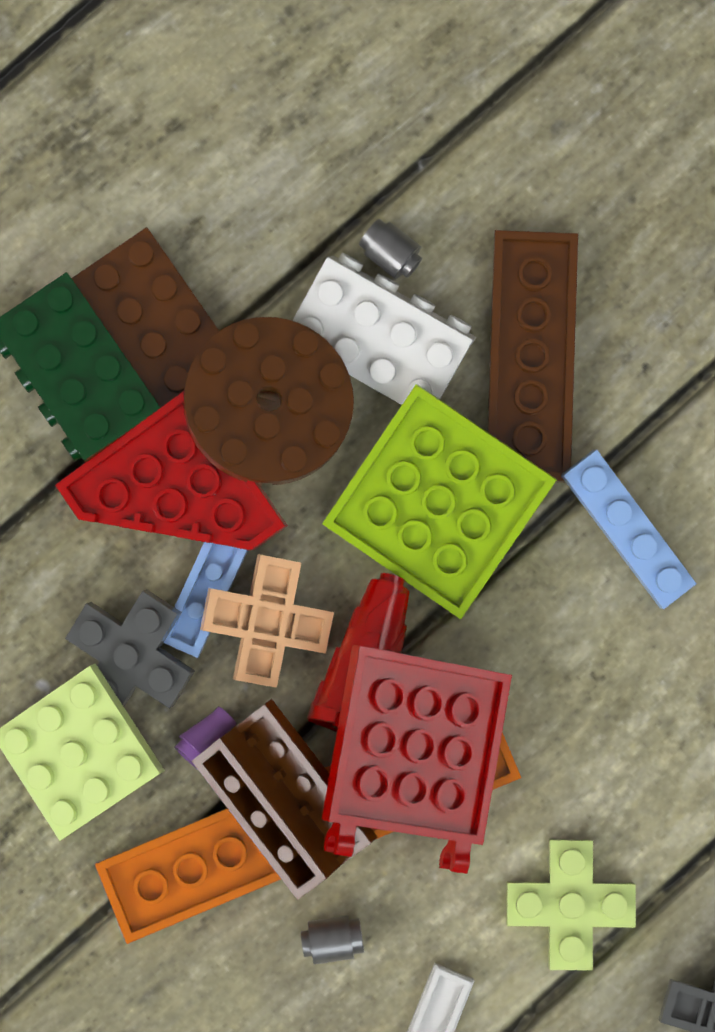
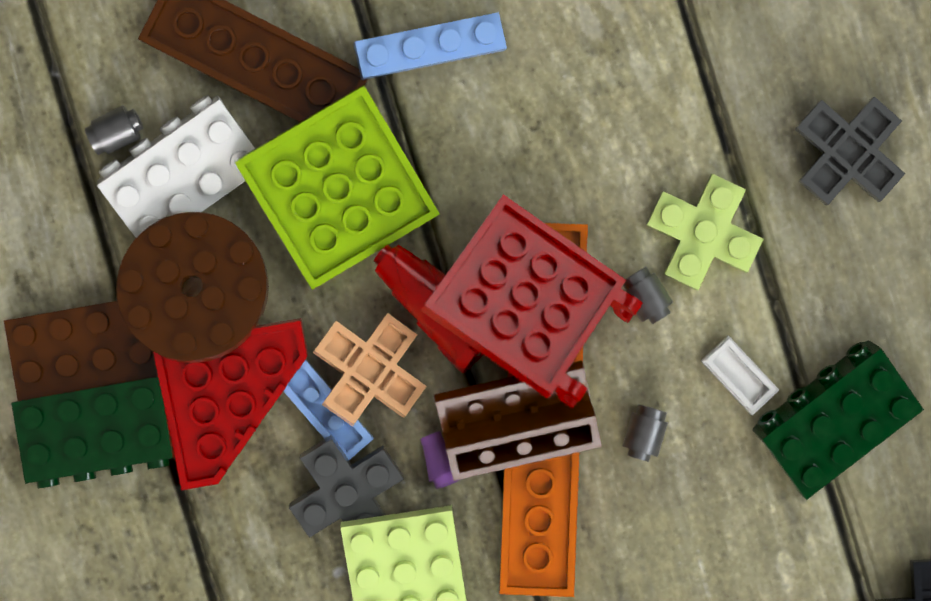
camera: 65 degrees left, 5 degrees up
none -> flat silver brick [623,267,673,324]

